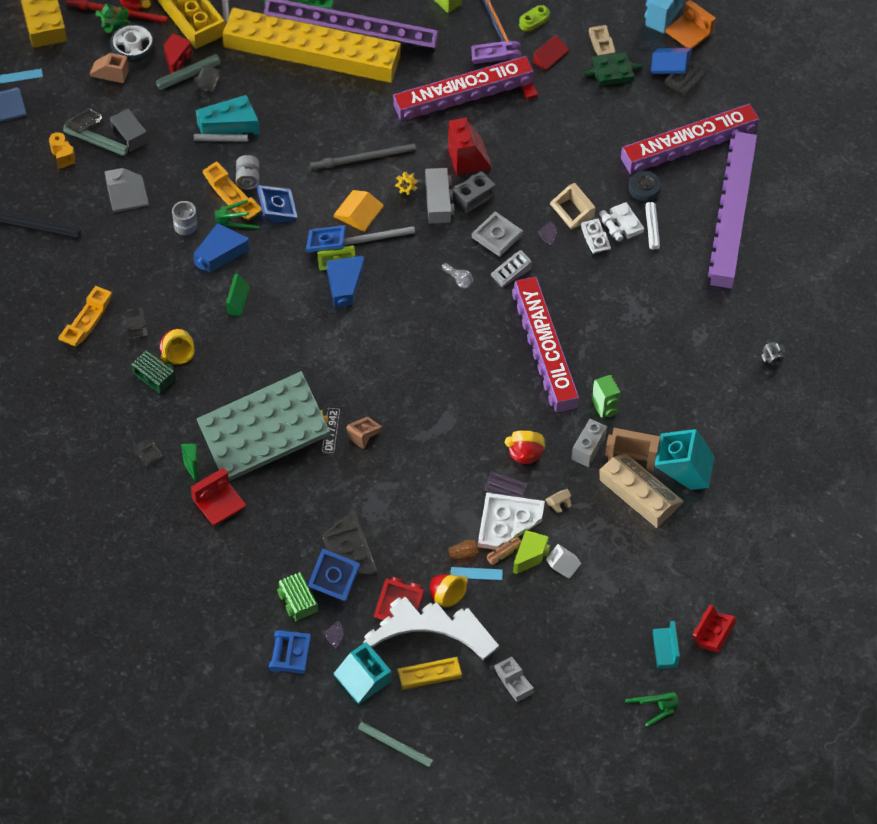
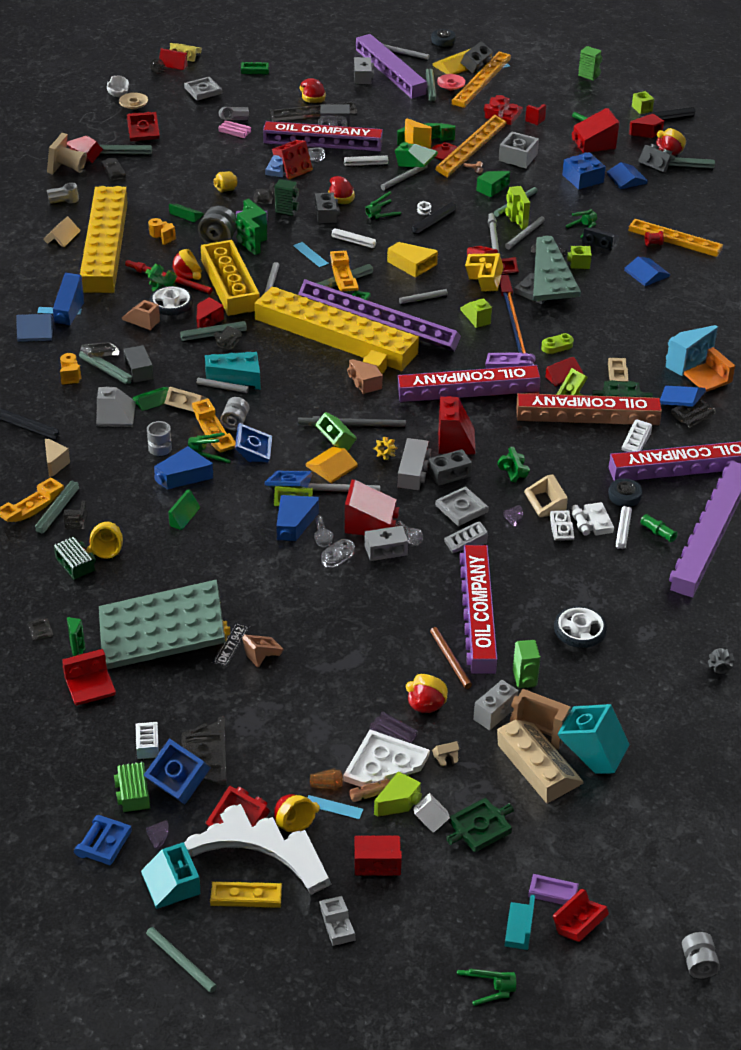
camera: 15 degrees right, 15 degrees down
none -> sand green axle [35,481,79,534]
none -> tan slope [45,439,70,477]
none -> blue slope [53,273,84,325]
none -> green slope [133,387,169,411]
none -> white slope [136,722,159,759]
none -> tan panel [164,387,207,412]
none -> clear plate [314,515,333,547]
none -> bright green brick [316,412,357,451]
none -> clear plate [321,539,355,567]
none -> slope [345,480,399,536]
none -> nougat slope [347,359,383,394]
none -> red bracket [355,836,402,875]
none -> yellow brick [363,350,387,374]
none -> light grey brick [365,526,408,561]
none -> dark orange bar [430,627,472,689]
none -> dark green plate [446,798,514,852]
none -> green hips [497,447,530,482]
none -> brick [516,393,662,425]
none -> medium lavender tile [528,874,579,905]
none -> white wheel [554,606,607,648]
none -> lime slope [556,368,588,396]
none -> white slope [621,420,652,452]
none -> green pin [641,514,678,542]
none -> light grey wheel [682,932,720,979]

